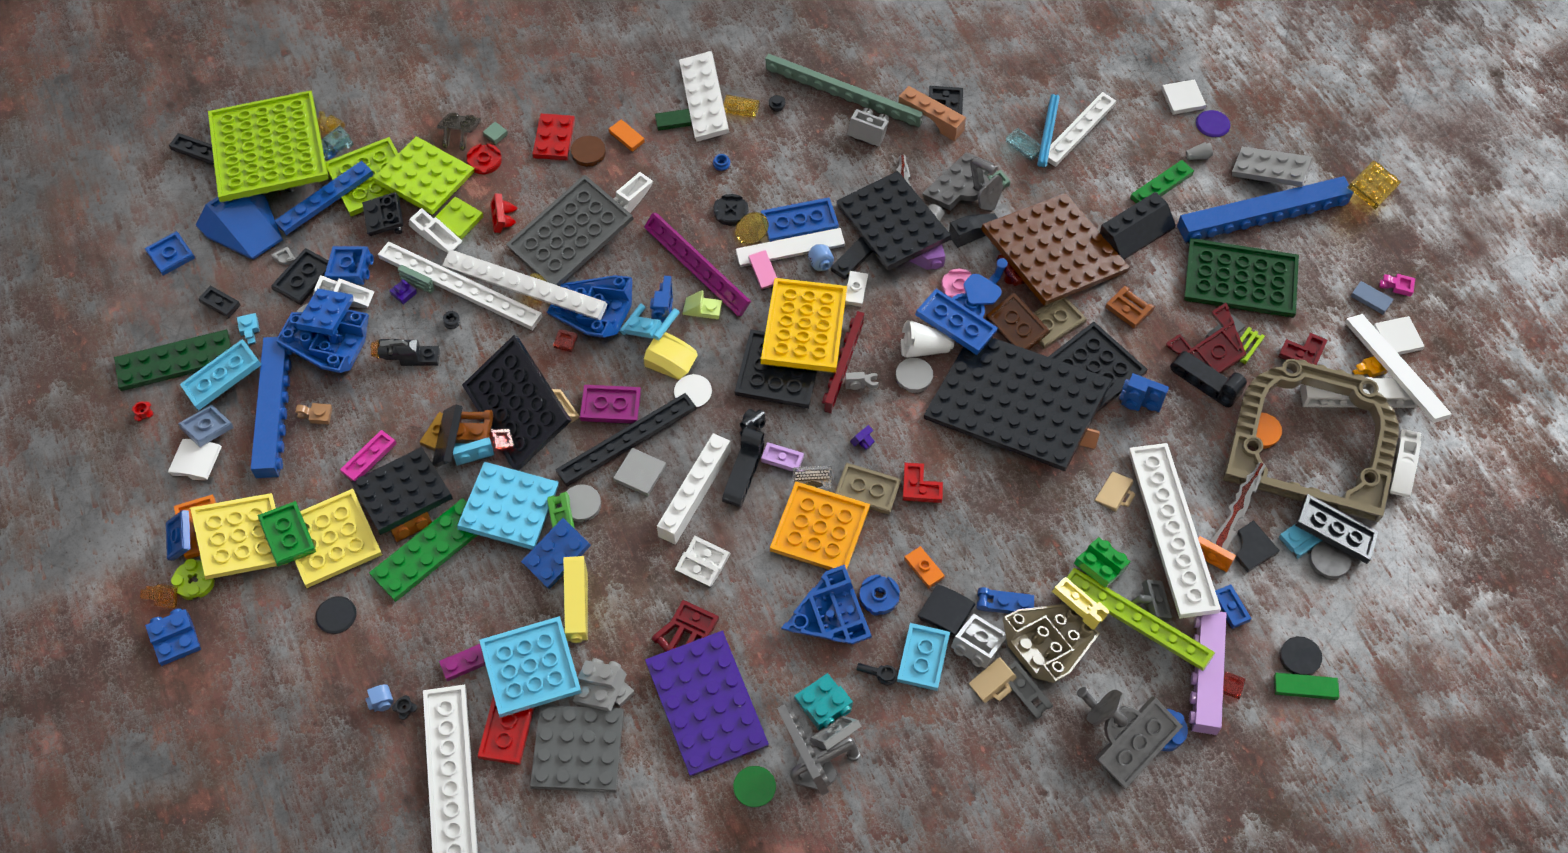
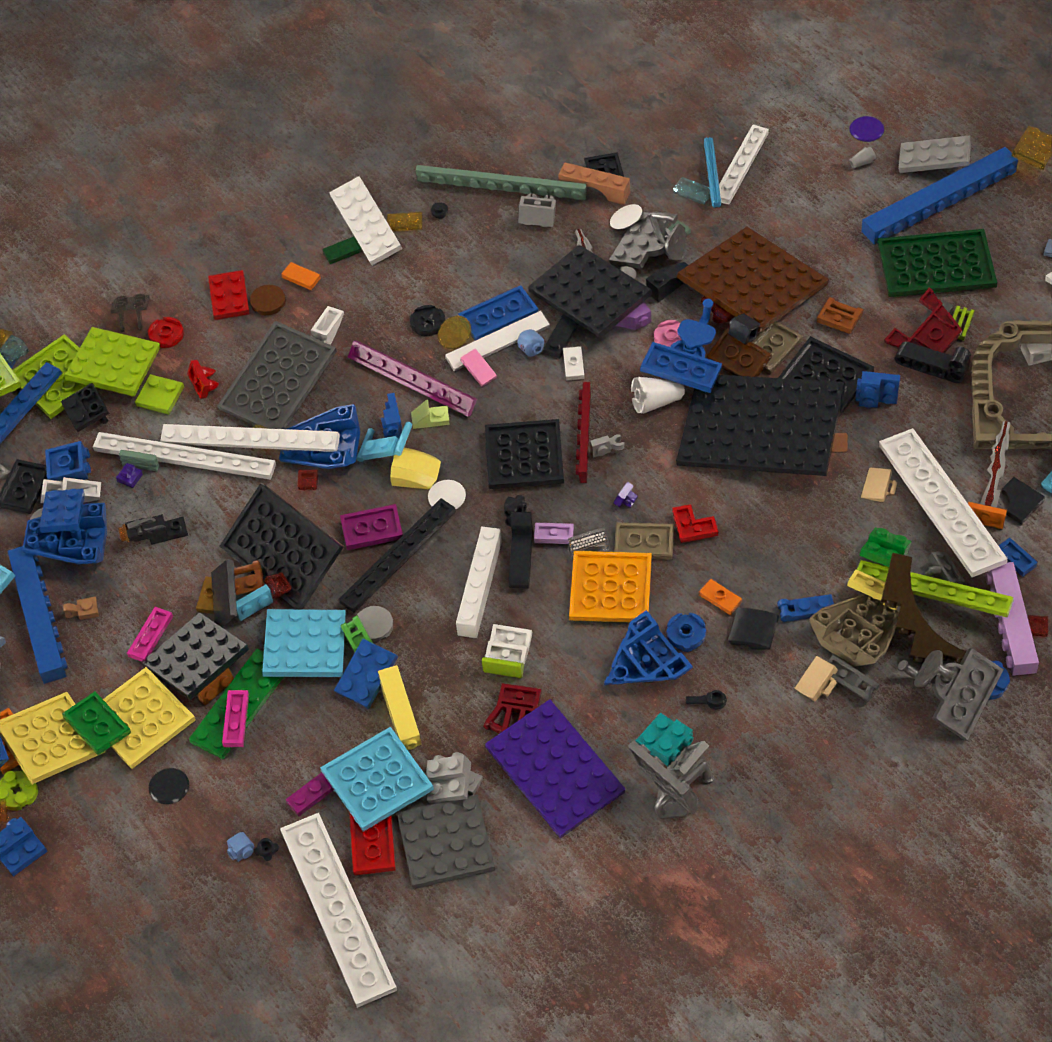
camera: 10 degrees left, 5 degrees down
white slope [409,208,462,253] -> none
black bush [443,311,460,329] -> none
sand green tile [483,122,508,145] -> none
light grey tile [613,448,666,496] -> none
blue plate [713,154,730,171] -> none
green piece [733,766,776,807] -> none
yellow plate [761,278,847,373] -> none
light grey tile [896,358,933,393] -> none
medium azure plate [897,623,950,691] -> none
light grey plate [951,614,1007,669] -> none
black slope [1099,192,1176,260] -> none
green plate [1130,160,1194,203] -> none
white tile [1162,80,1206,115] -> none
orange tile [1256,413,1282,449] -> none
dark red plate [1278,333,1328,365] -> none
none -> dark pink plate [222,690,249,747]
none -> lime slope [482,657,524,678]
none -> white piece [610,204,642,229]
none -> black brick [728,313,761,344]
none -> dark brown arch [881,553,966,664]

